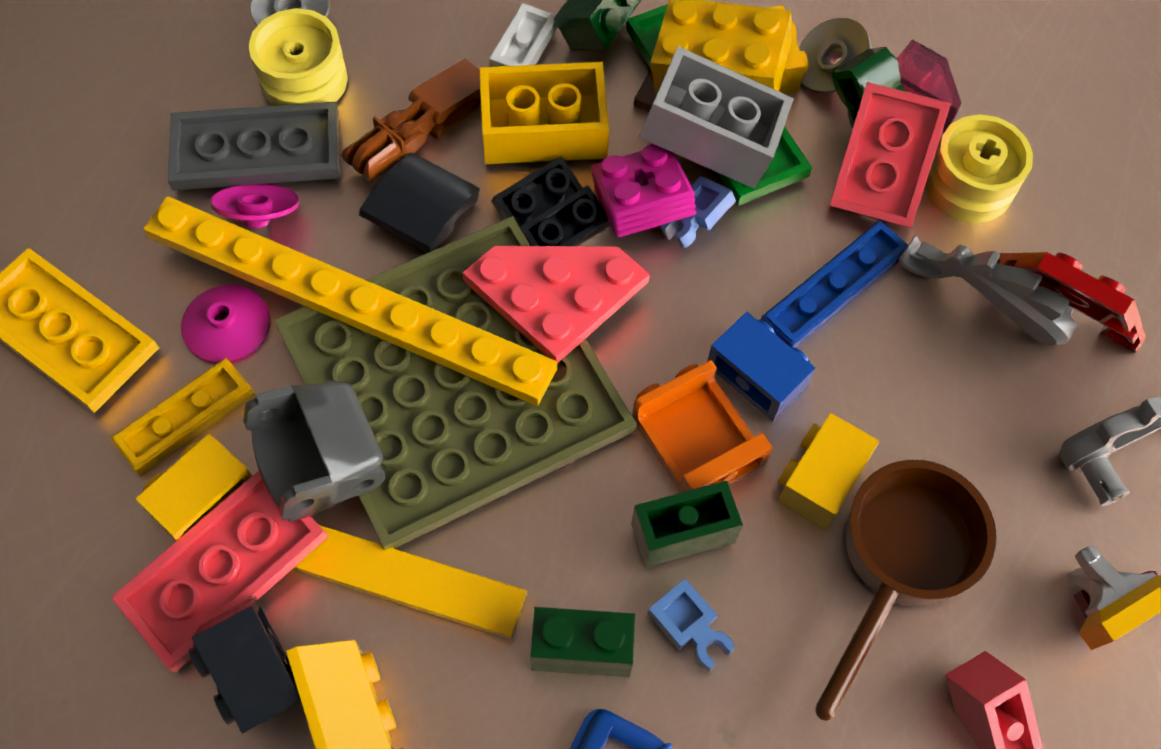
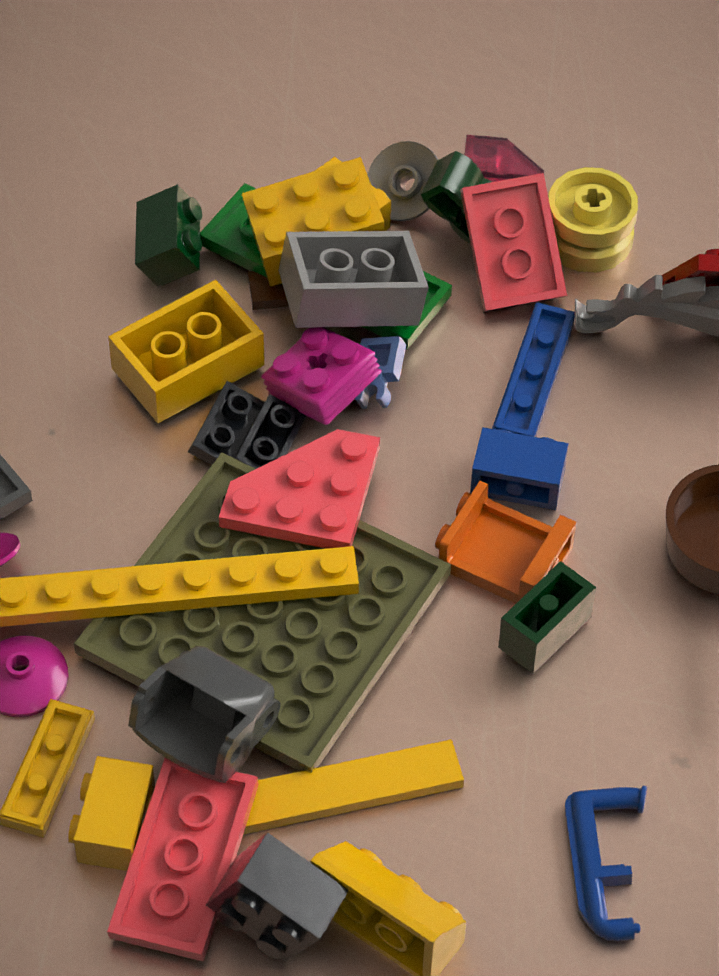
camera: 30 degrees left, 10 degrees down
dark orange arm [341,59,481,182] -> none
black slope [359,152,480,253] -> none
white plate [489,3,558,67] -> none
dark green brick [530,607,635,677] -> none
medium blue plate [647,579,735,672] -> none
yellow brick [777,412,879,530] -> none

